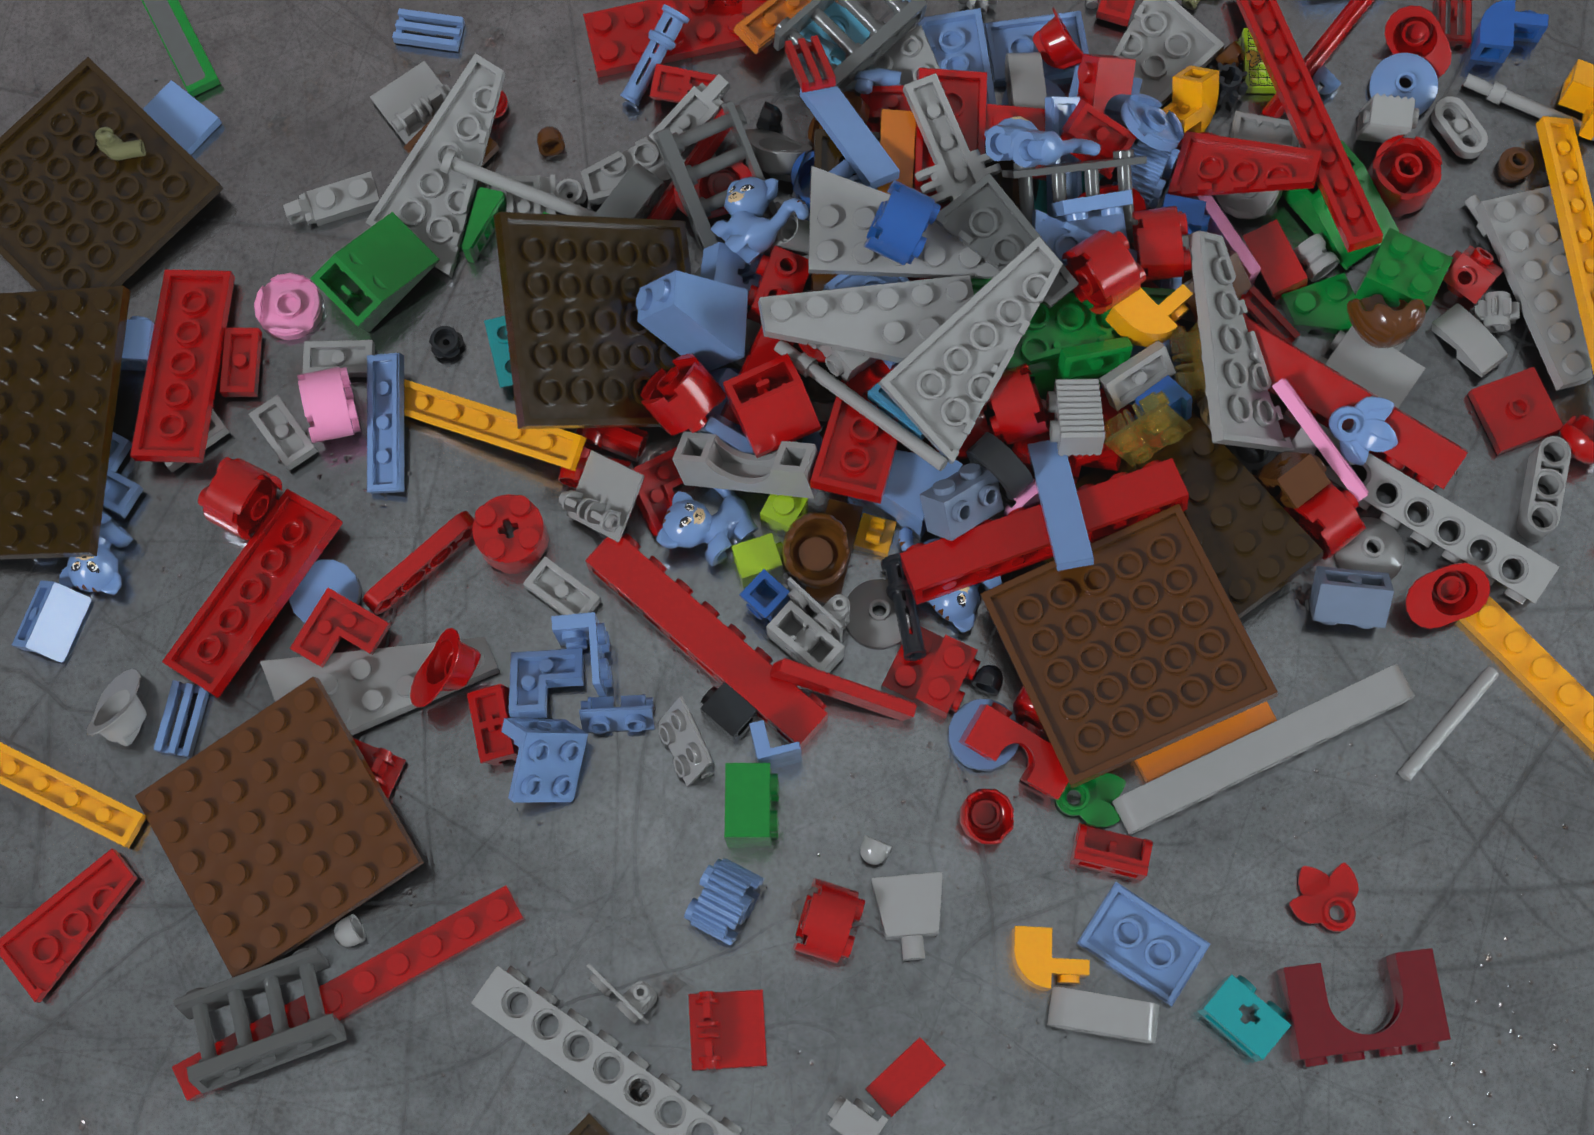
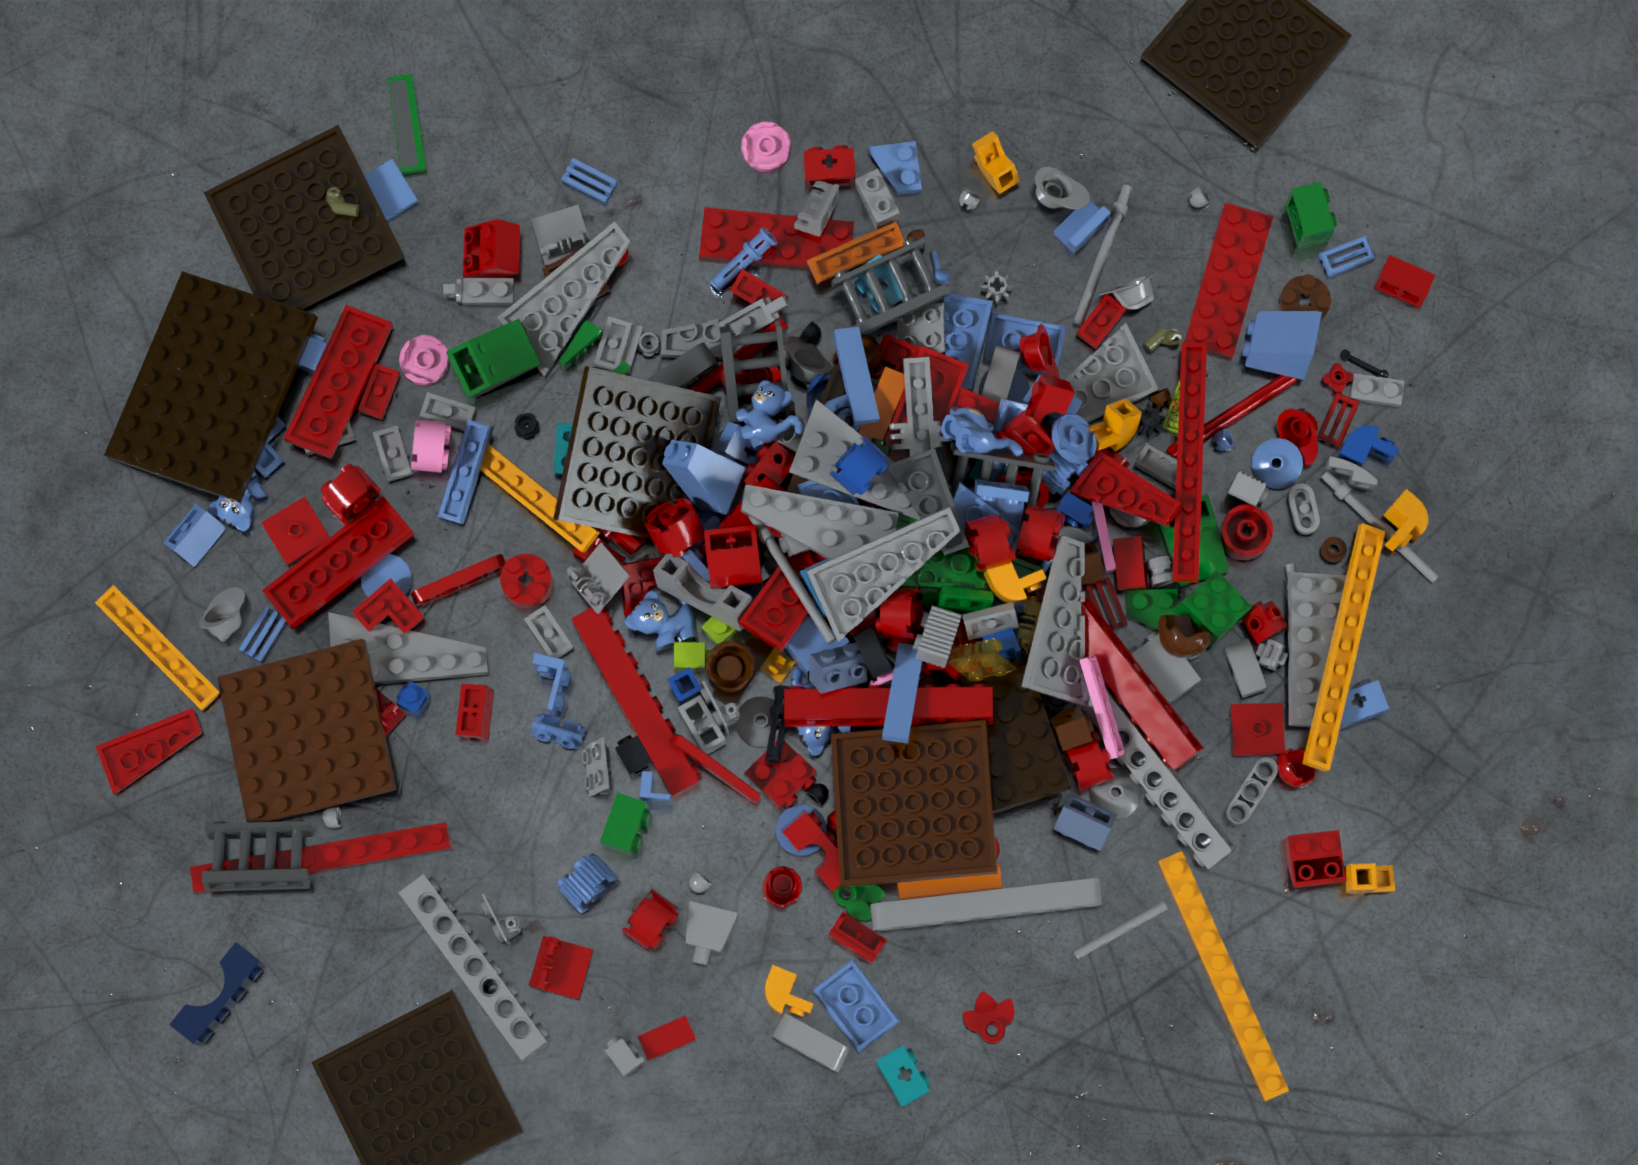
camera: 15 degrees right, 5 degrees up
red piece [410,628,481,708] -> none
light grey bar [440,148,596,216] -> none
medium blue bracket [501,718,588,803] -> none
medium blue plate [509,648,584,719] -> none
reddish brown hinge [537,126,565,156] -> none
red tile [785,35,836,93] -> none
medium blue arm [854,68,901,94] -> none
dark red arch [1276,948,1451,1067] -> none
medium blue plate [1328,396,1398,465] -> none
red piece [1406,563,1490,629] -> none
none -> red plate [261,496,330,567]
none -> blue brick [396,681,431,717]
none -> red slope [463,219,520,278]
none -> light grey slope [1325,456,1378,490]

